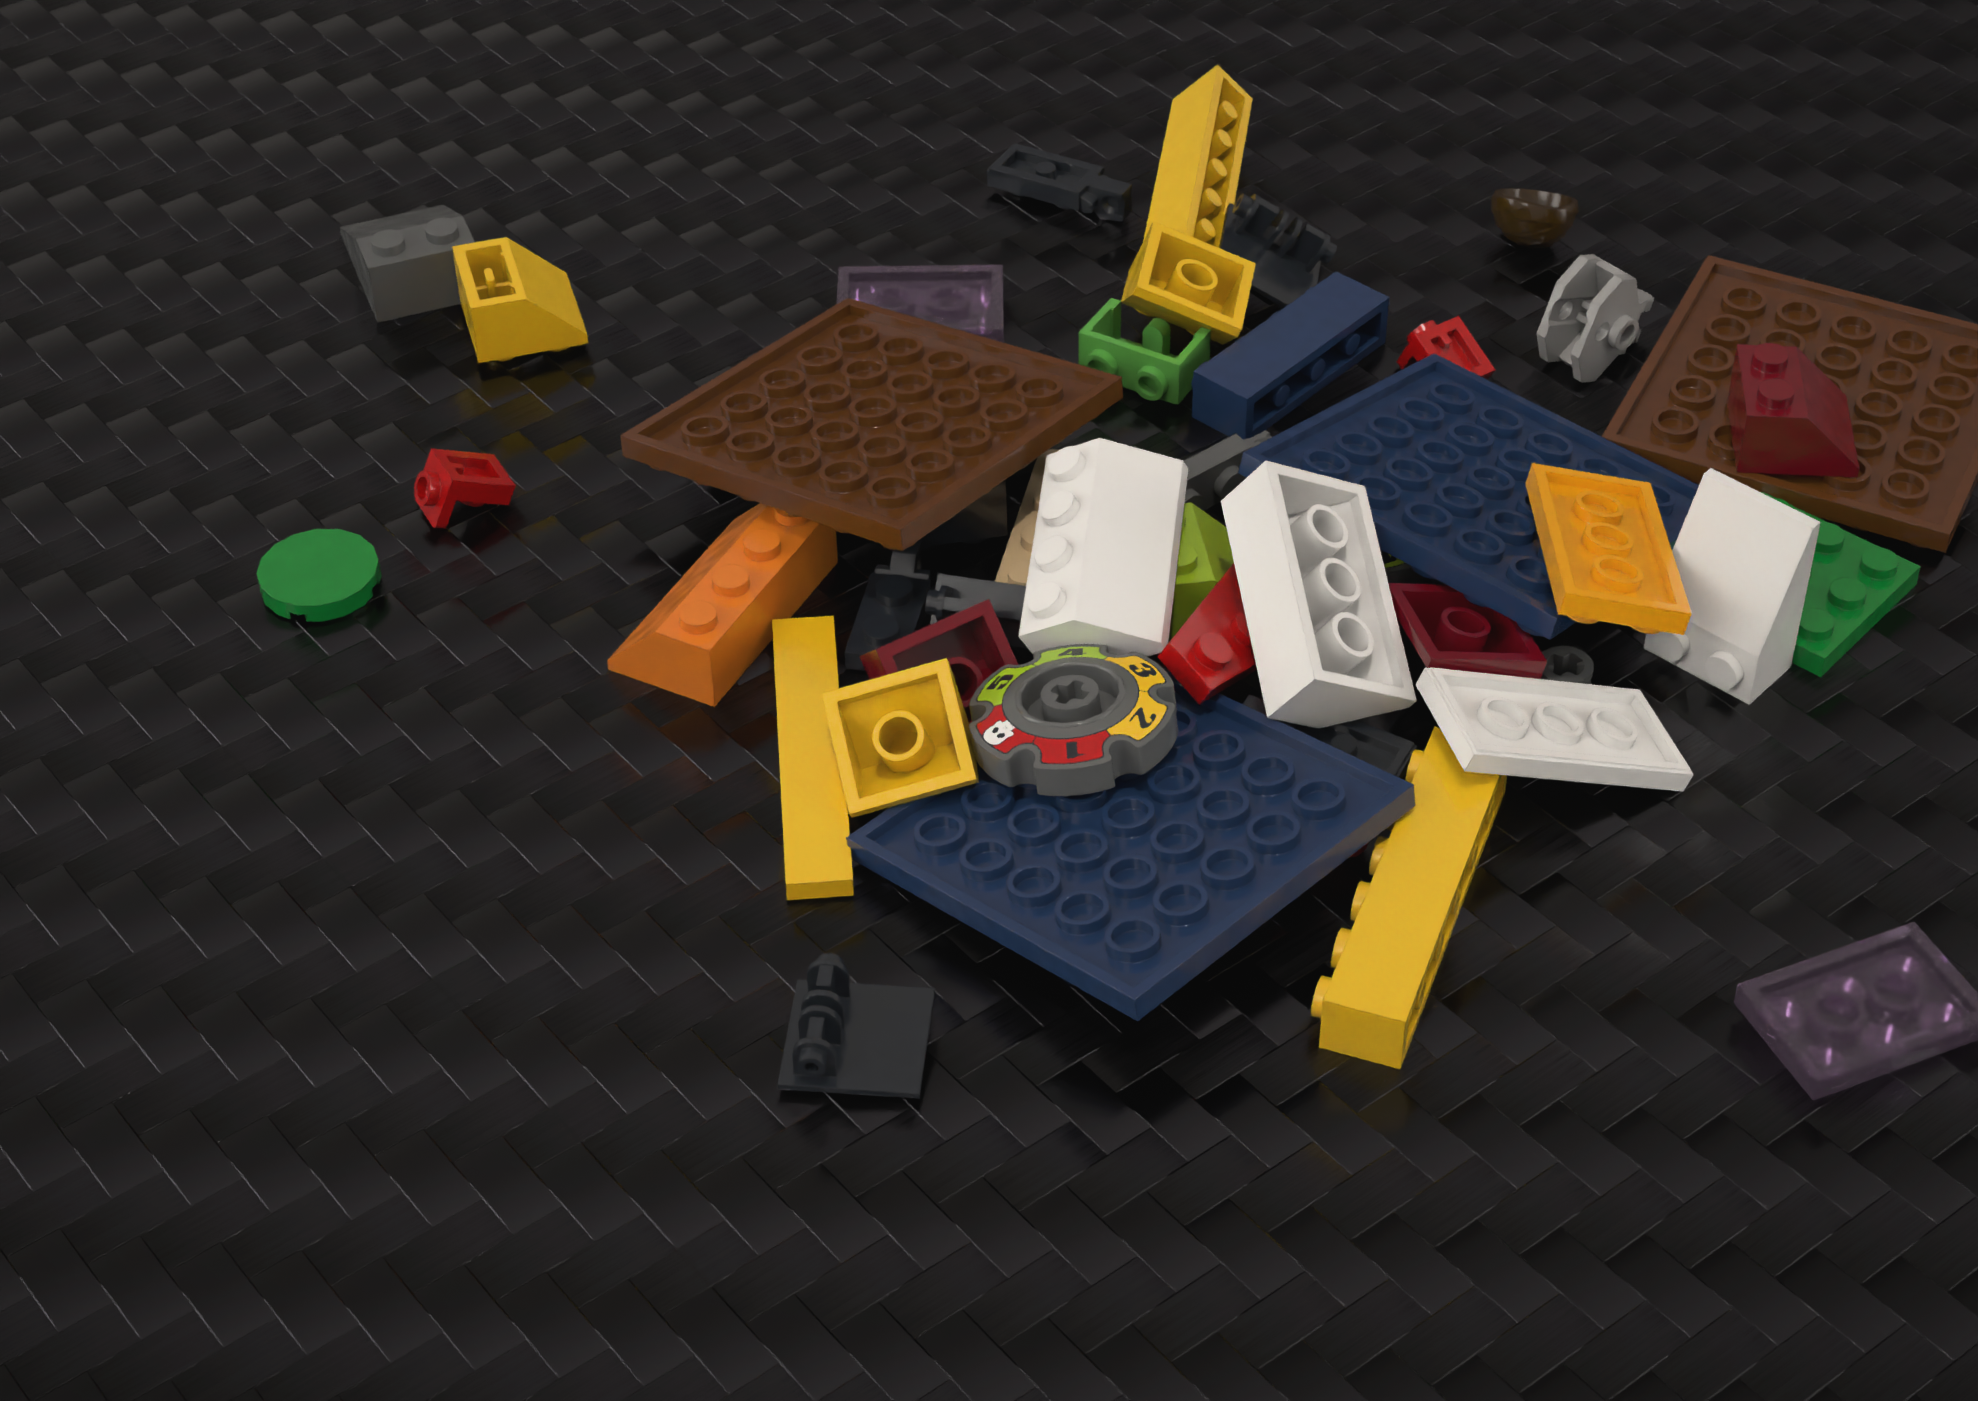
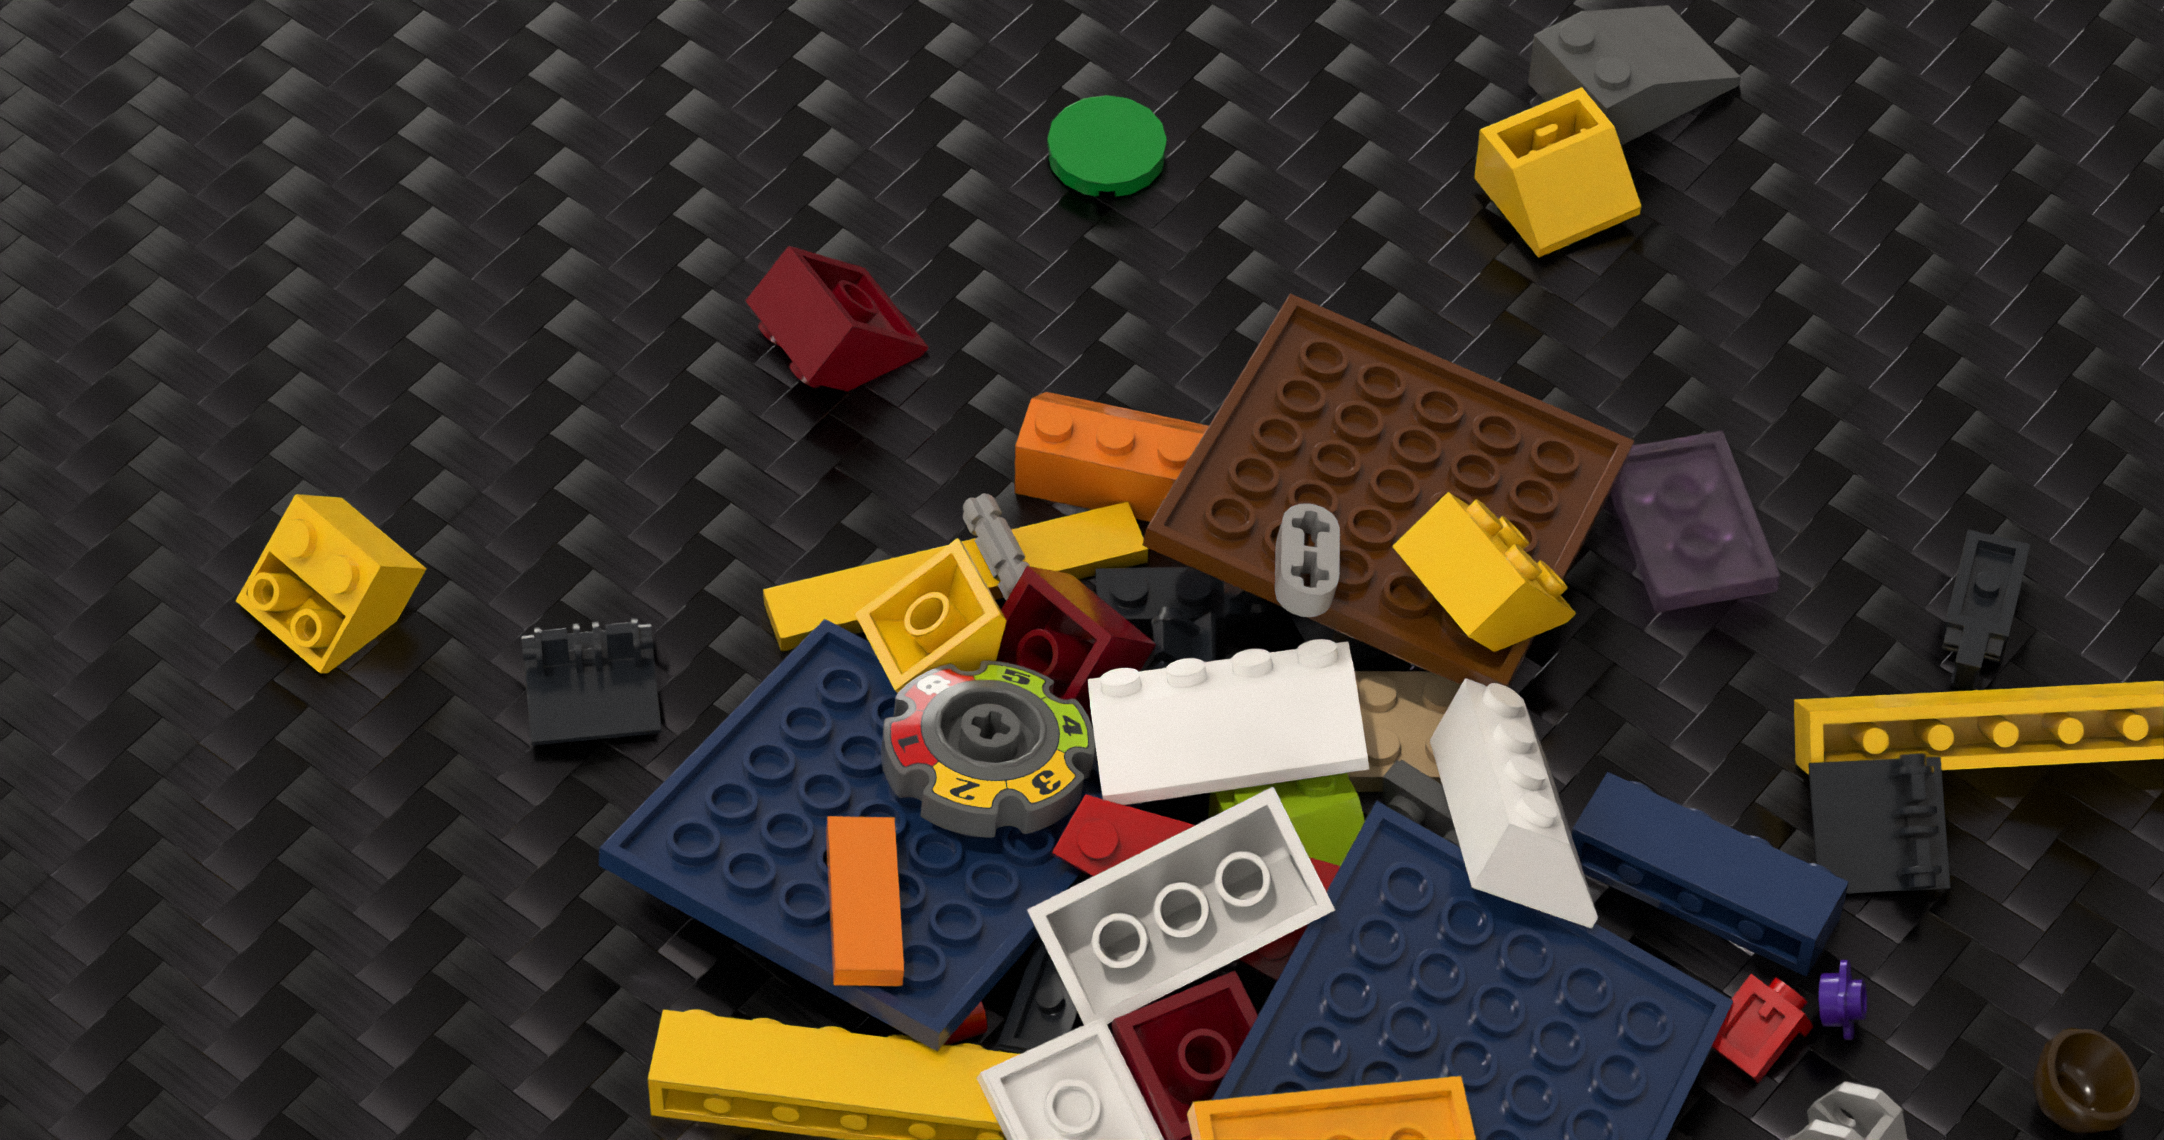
camera: 75 degrees right, 10 degrees up
red bracket [414,448,516,529] -> none
bright green window [1078,298,1211,404] -> none
yellow slope [1121,221,1256,344] -> none
none -> yellow slope [236,494,426,674]
none -> dark red slope [745,246,929,392]
none -> orange tile [826,816,904,986]
none -> light grey axle [963,493,1030,600]
none -> light grey beam [1275,504,1340,617]
none -> yellow slope [1392,492,1576,652]
none -> white slope [1430,678,1598,928]
none -> dark purple plate [1819,960,1867,1040]

